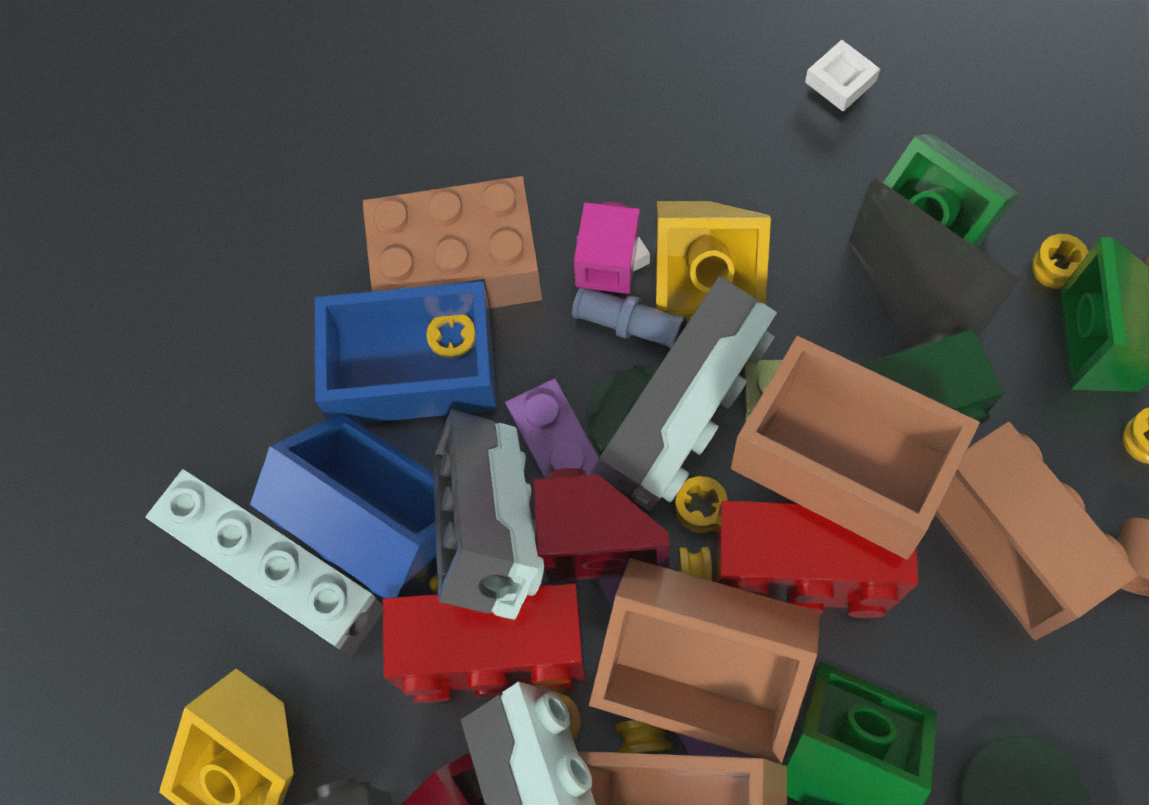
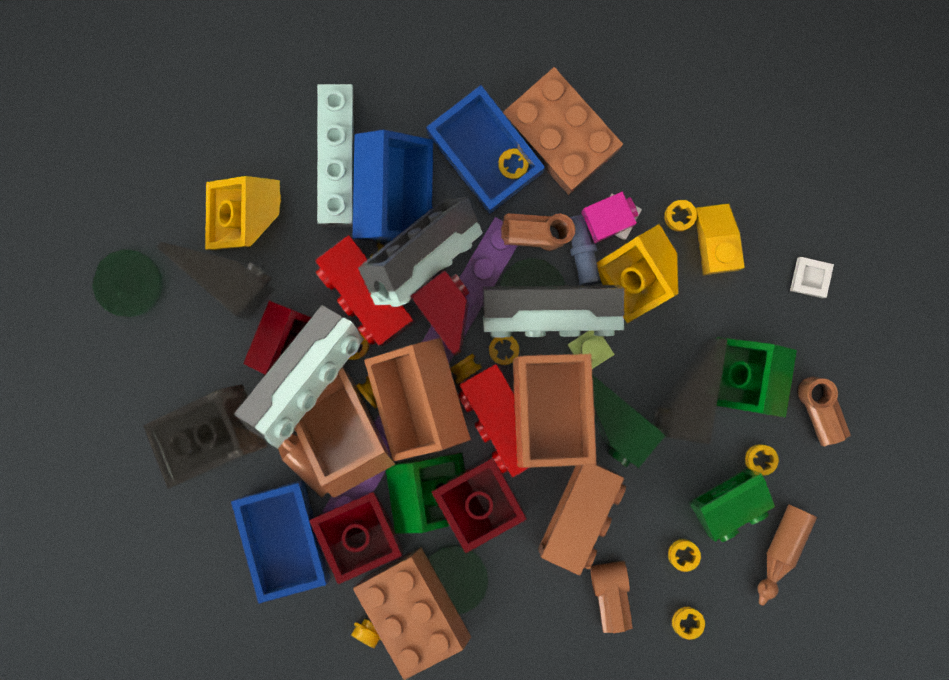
camera: 50 degrees right, 20 degrees up
none -> dark red slope [432,455,527,553]
none -> nougat piece [501,213,575,251]
none -> yellow bush [664,200,697,232]
none -> yellow slope [695,204,745,275]
none -> nougat piece [797,376,851,446]

